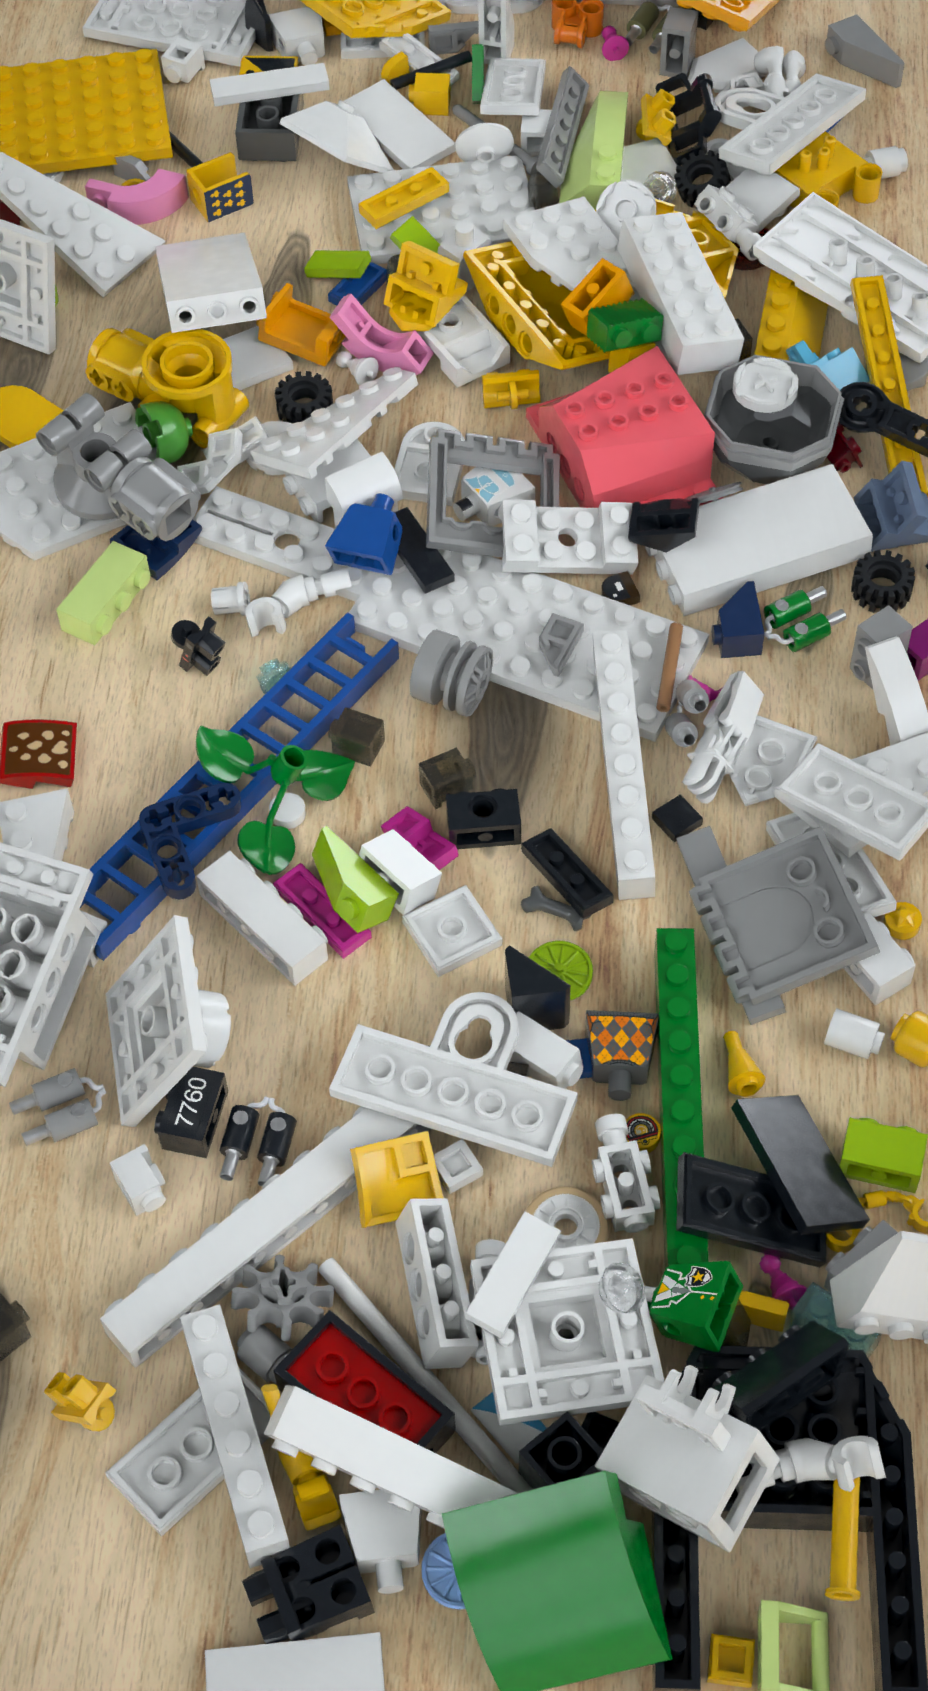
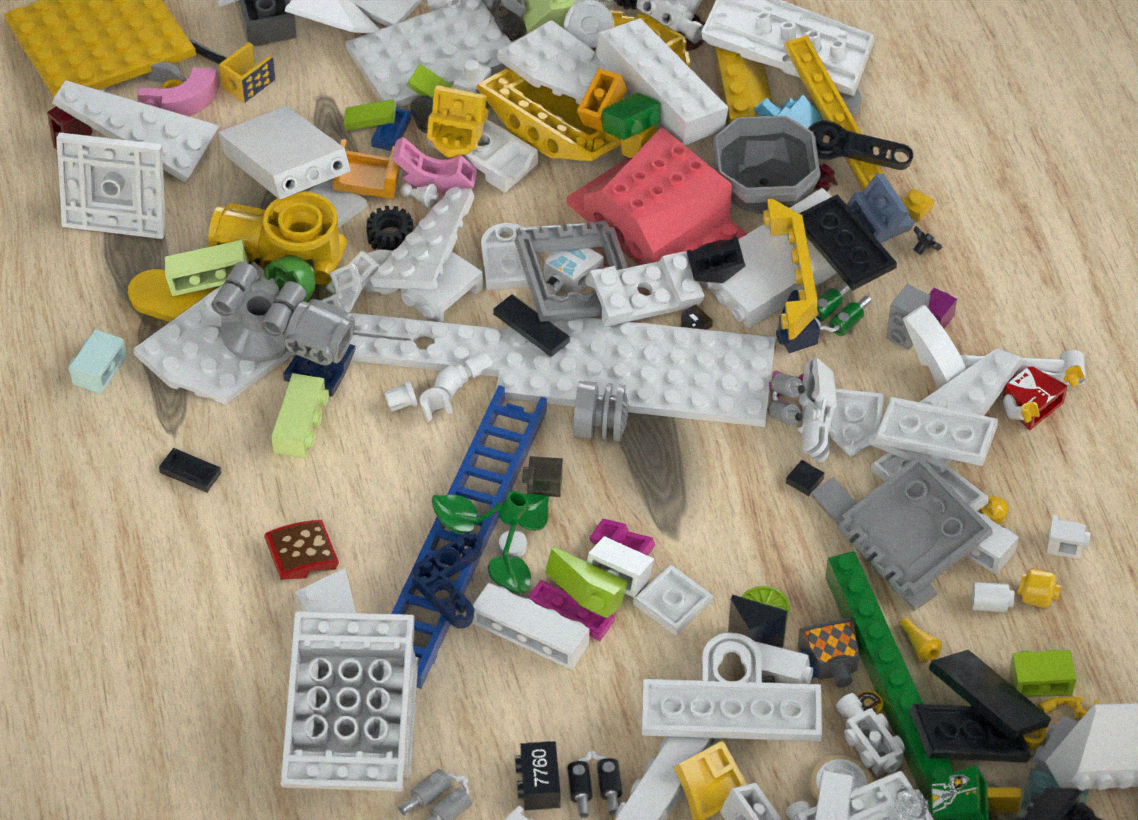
camera: 20 degrees left, 5 degrees down
white piece [106,915,231,1127] -> none
black hips [171,616,226,676] -> none
clear light blue plate [256,658,291,694] -> none
white brick [324,452,403,529] -> none
blue torso [325,493,403,575] -> none
yellow plate [358,167,449,229] -> none
clear smoke brick [419,747,476,809] -> none
white plate [434,1139,483,1194] -> none
black brick [446,788,521,850] -> none
yellow hips [482,369,541,410] -> none
black tile [521,828,614,919] -> none
dark grey piece [521,886,591,931] -> none
light grey tile [539,613,584,677] -> none
white brick [593,629,655,900] -> none
medium nougat piece [656,622,683,712] -> none
light grey wheel [685,482,743,503] -> none
white tile [732,357,799,413] -> none
dark pink piece [759,1254,808,1310] -> none
black tyre [851,550,915,613] -> none
none -> yellowish green brick [165,240,249,296]
none -> yellow slope [763,199,817,340]
none -> black tile [799,194,897,291]

